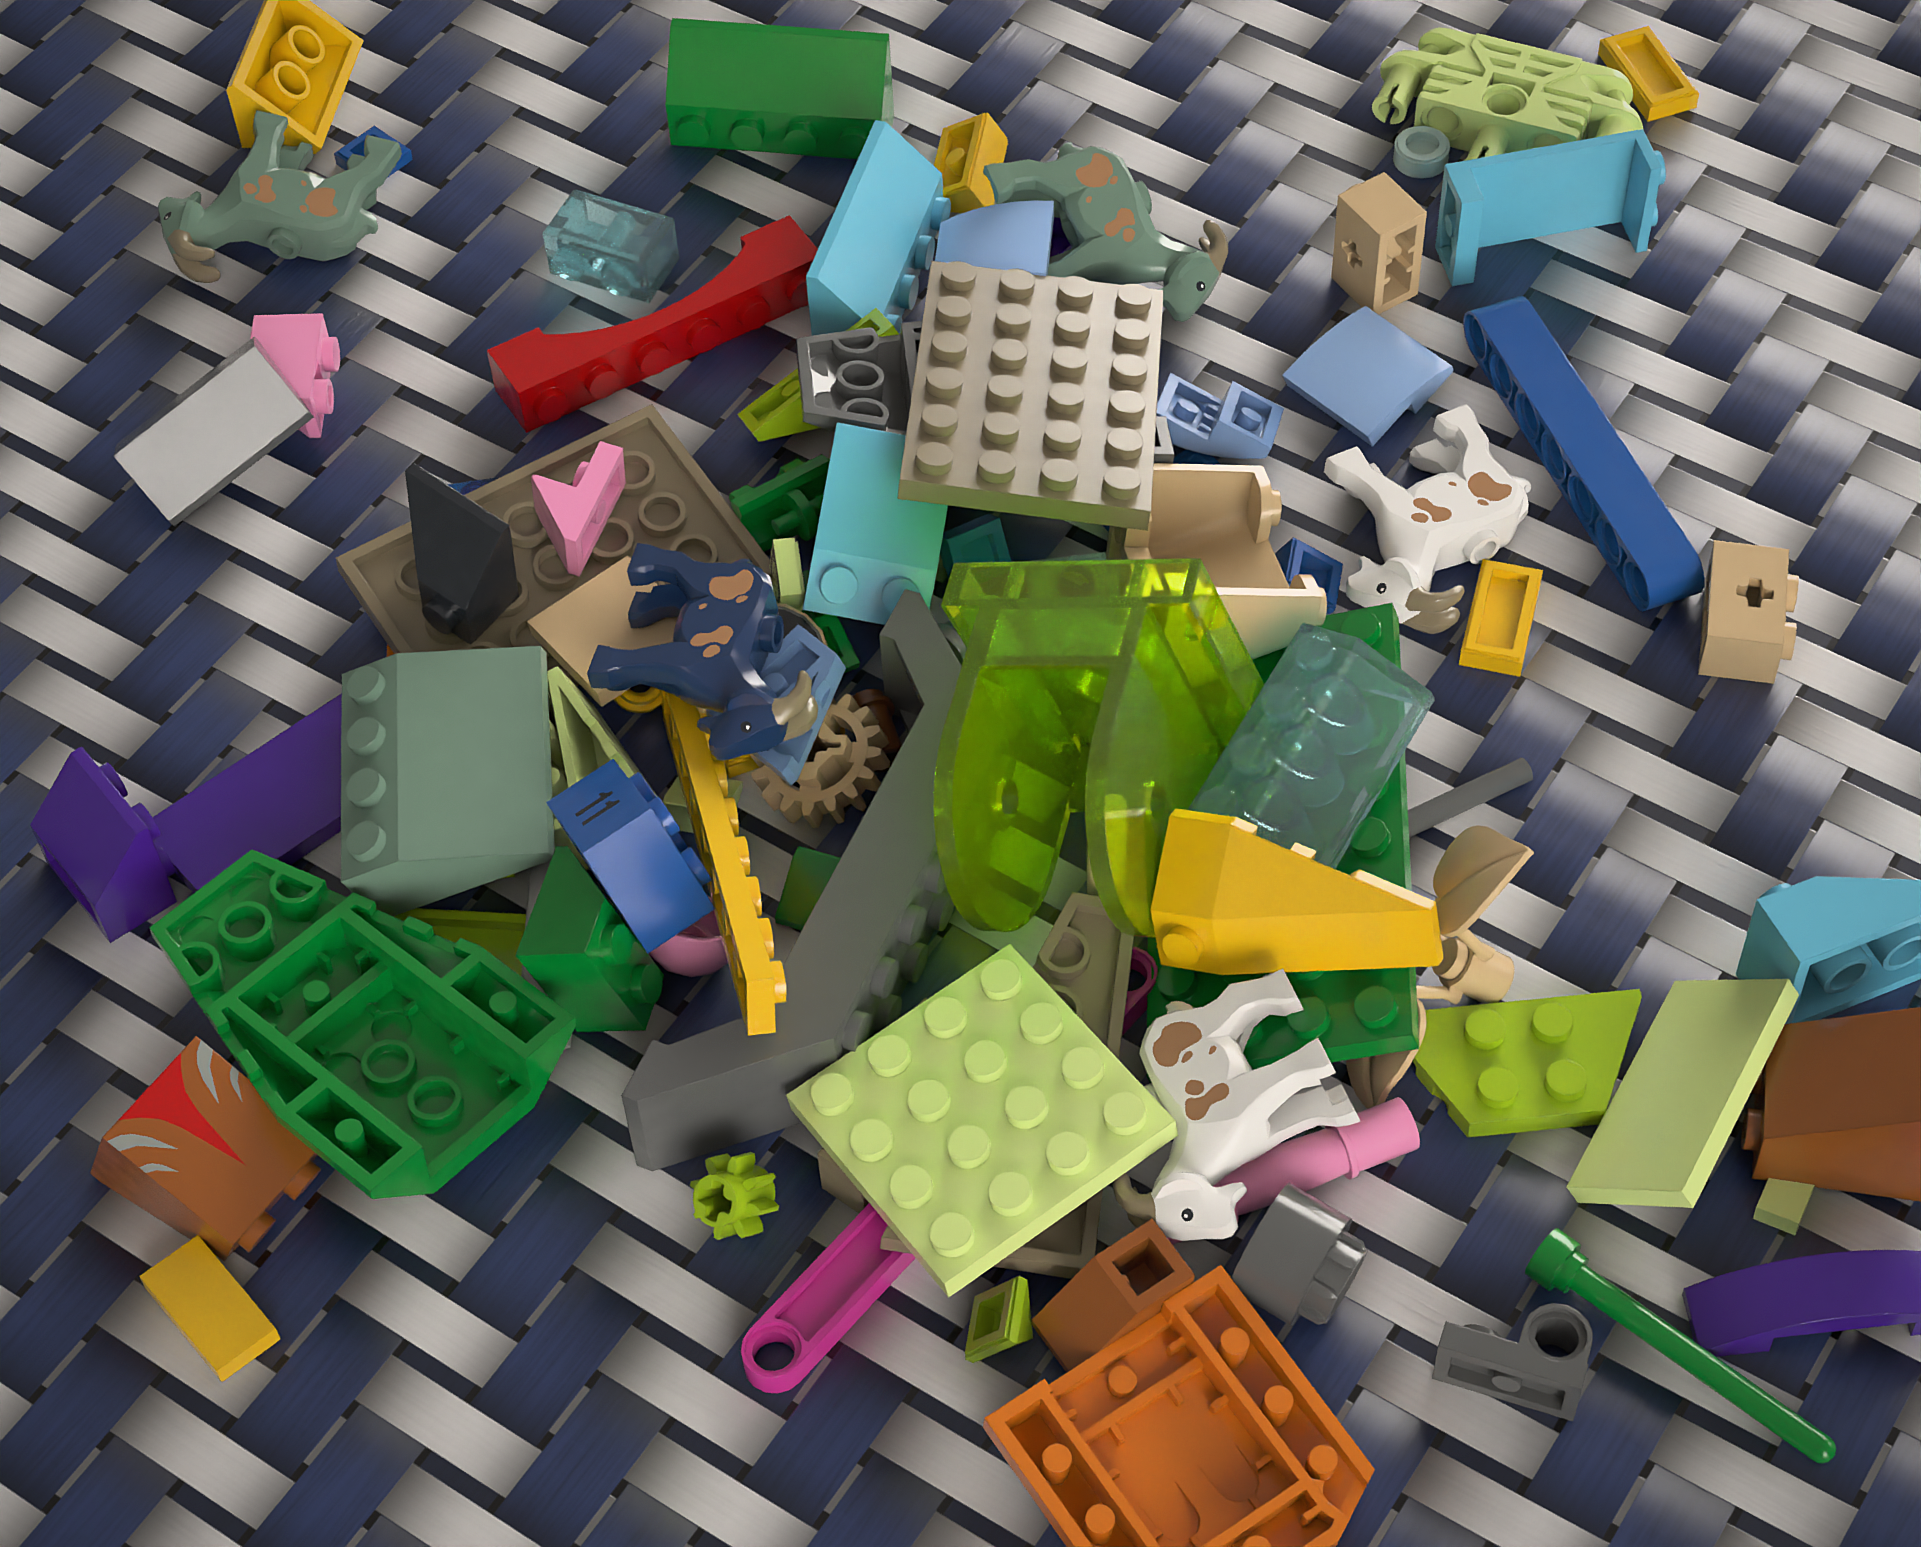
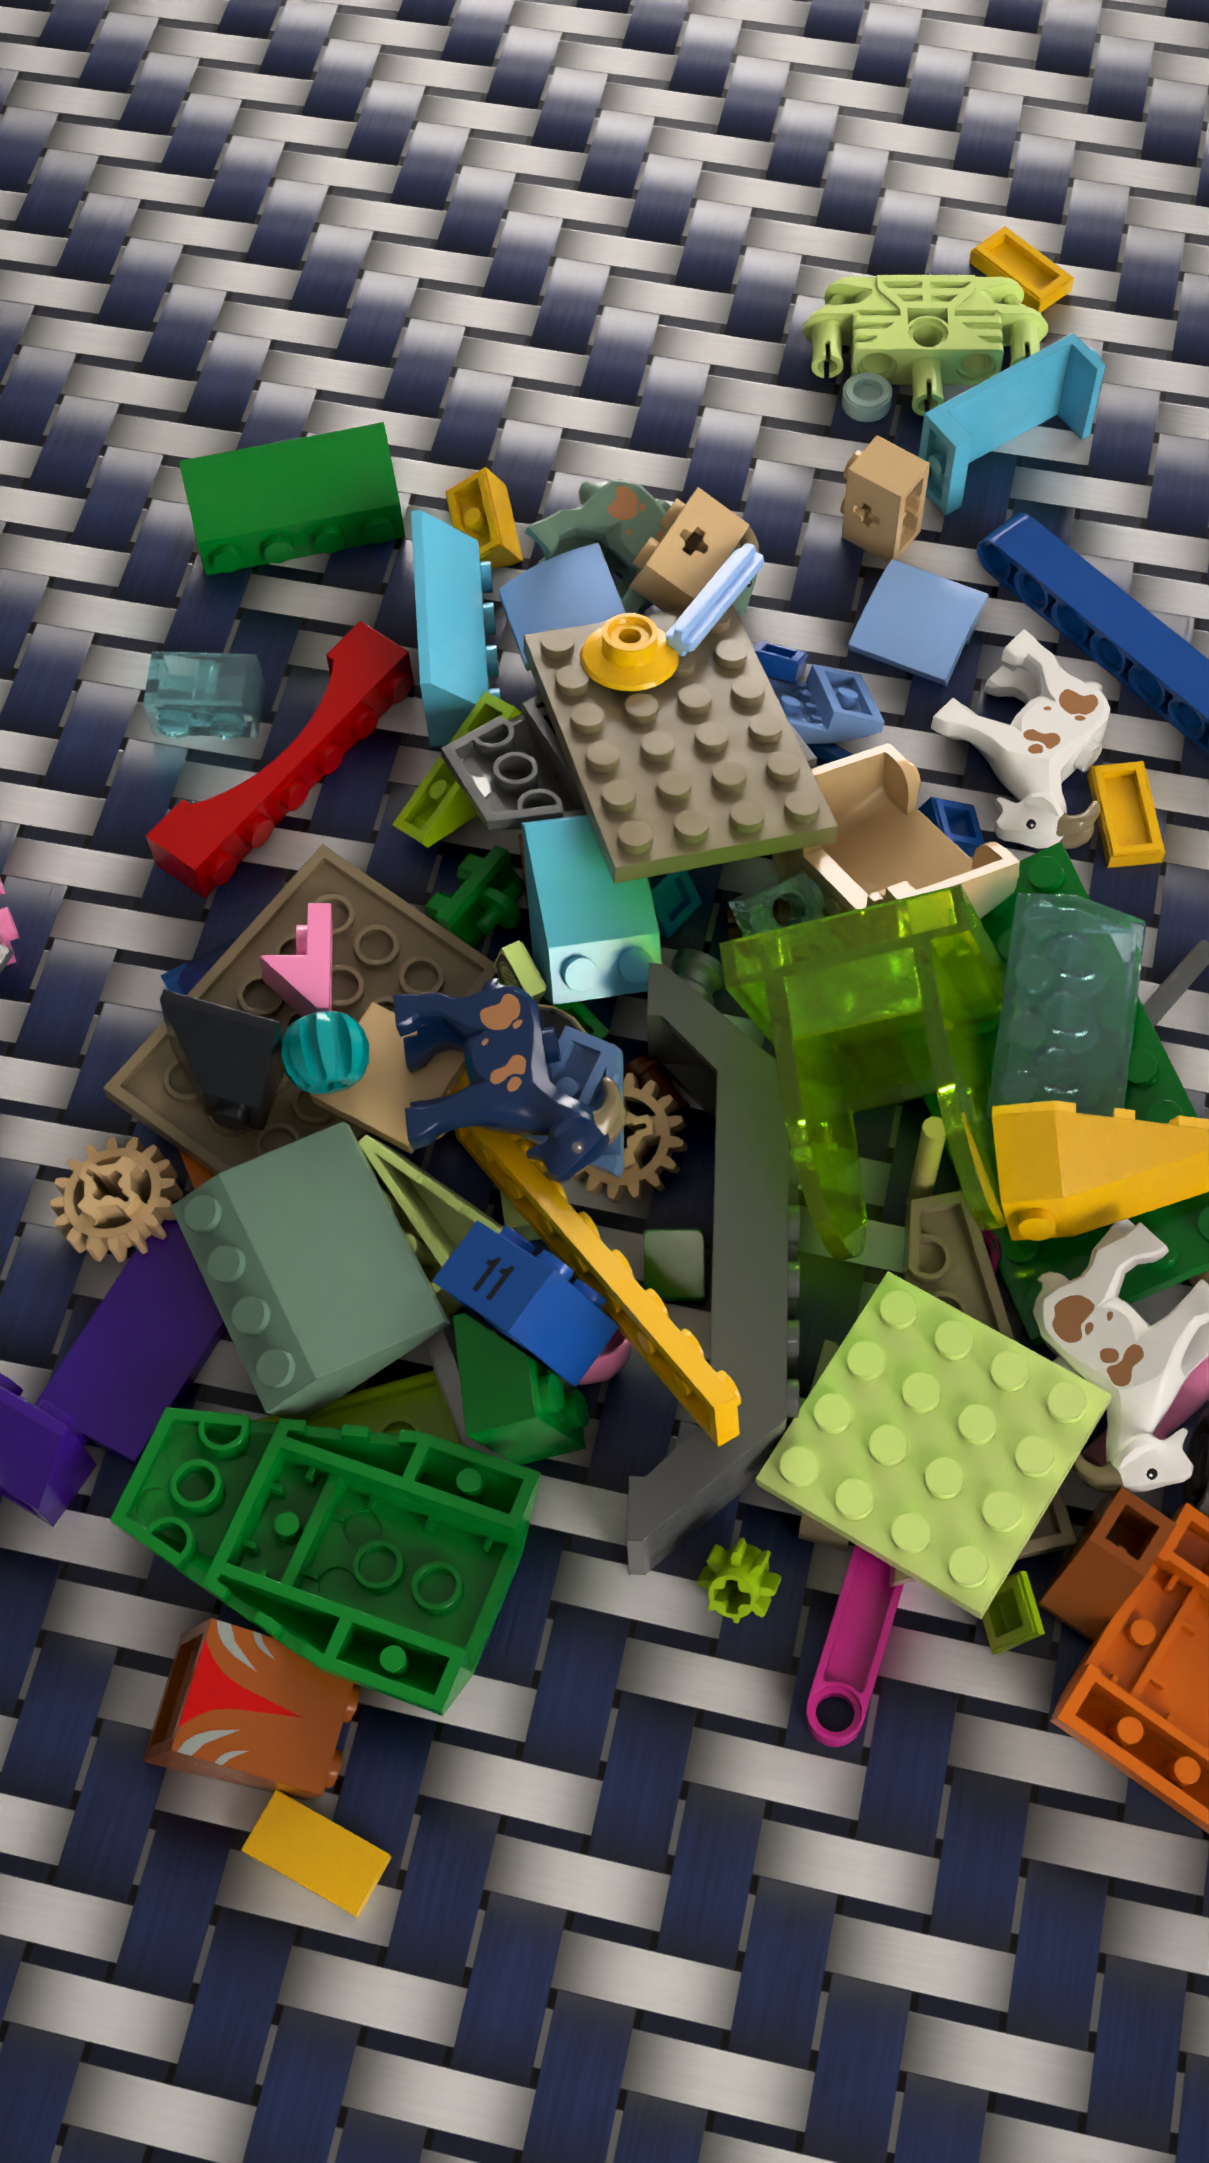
camera: 20 degrees left, 10 degrees up
none -> tan gear [50,1136,183,1262]
none -> teal piece [281,1011,369,1094]
none -> yellow piece [580,613,679,691]
none -> tan brick [629,487,750,612]
none -> light blue axle [665,543,764,656]
none -> blue tile [753,640,809,683]

